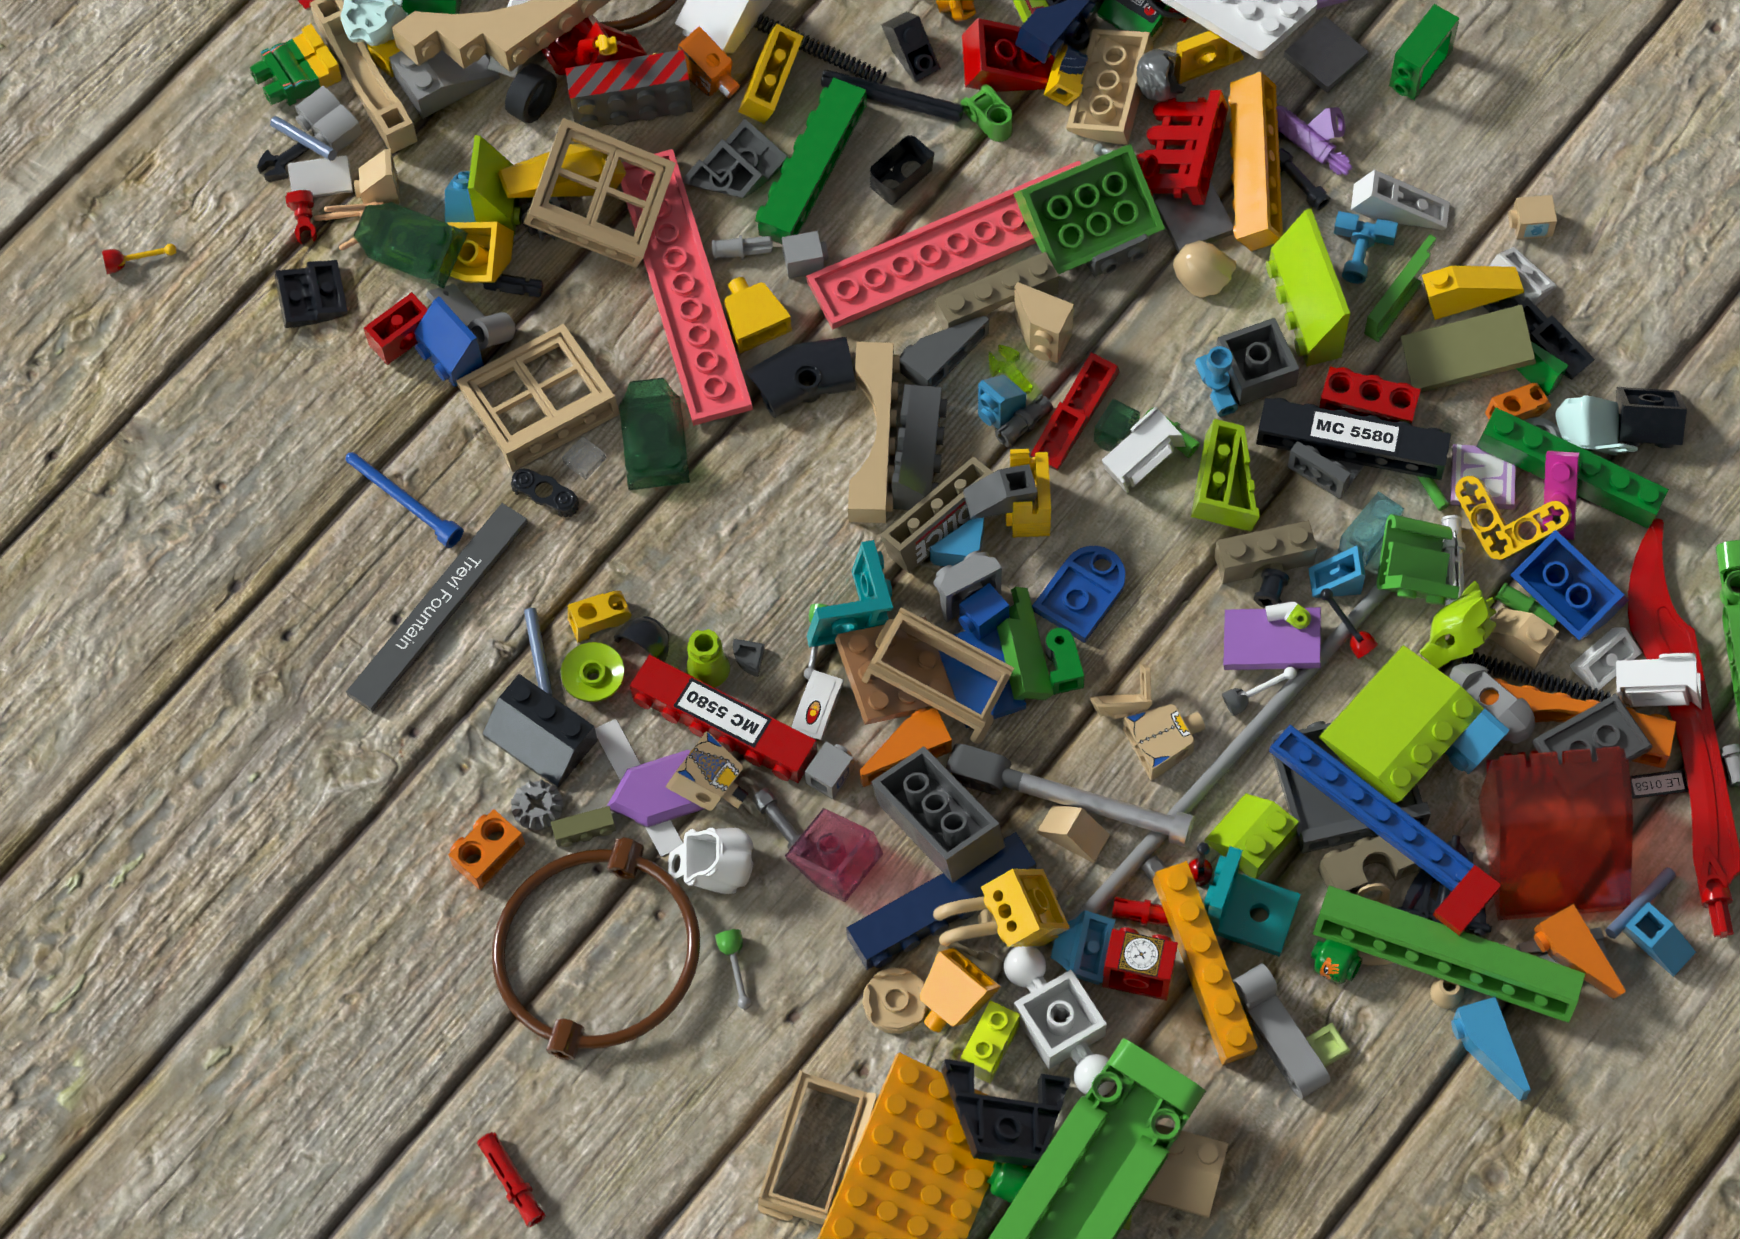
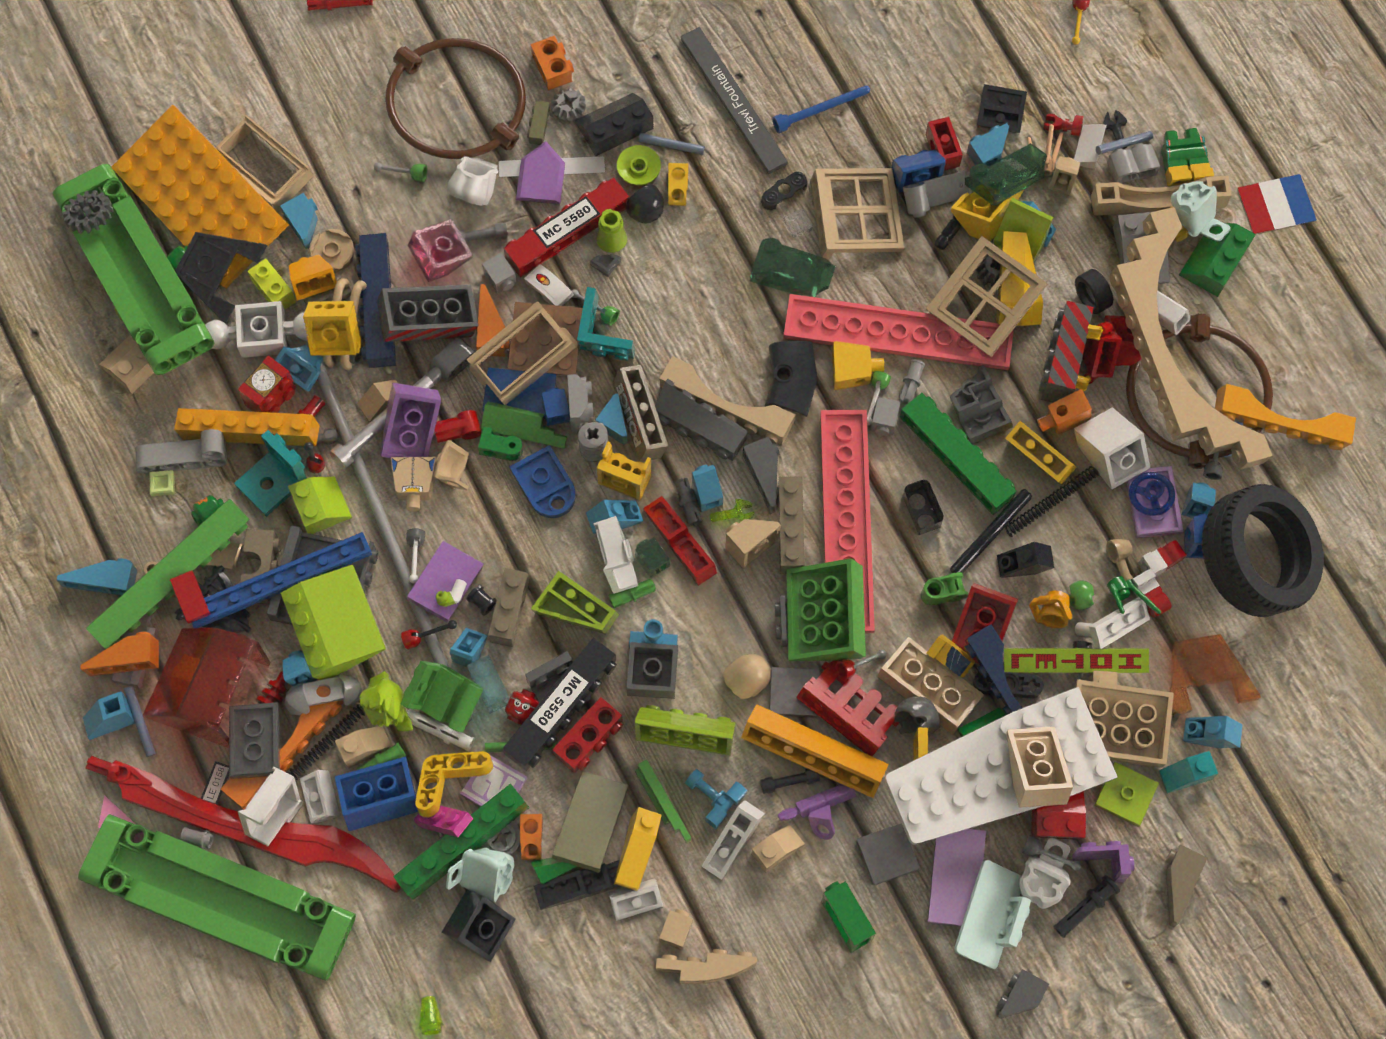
camera: 110 degrees right, 5 degrees up
torso [665,731,749,811] -> none
dark grey slope [963,464,1038,520] -> none
none -> dark azure slope [280,193,318,249]
none -> medium lavender slope [381,383,441,458]
none -> red piece [434,410,481,443]
none -> red head [505,688,539,725]
none -> light grey piece [578,422,608,462]
none -> dark azure slope [586,500,643,534]
none -> tan slope [656,949,757,984]
none -> tan slope [751,825,805,873]
none -> hinge [867,371,891,426]
none -> dark azure slope [967,123,1009,173]

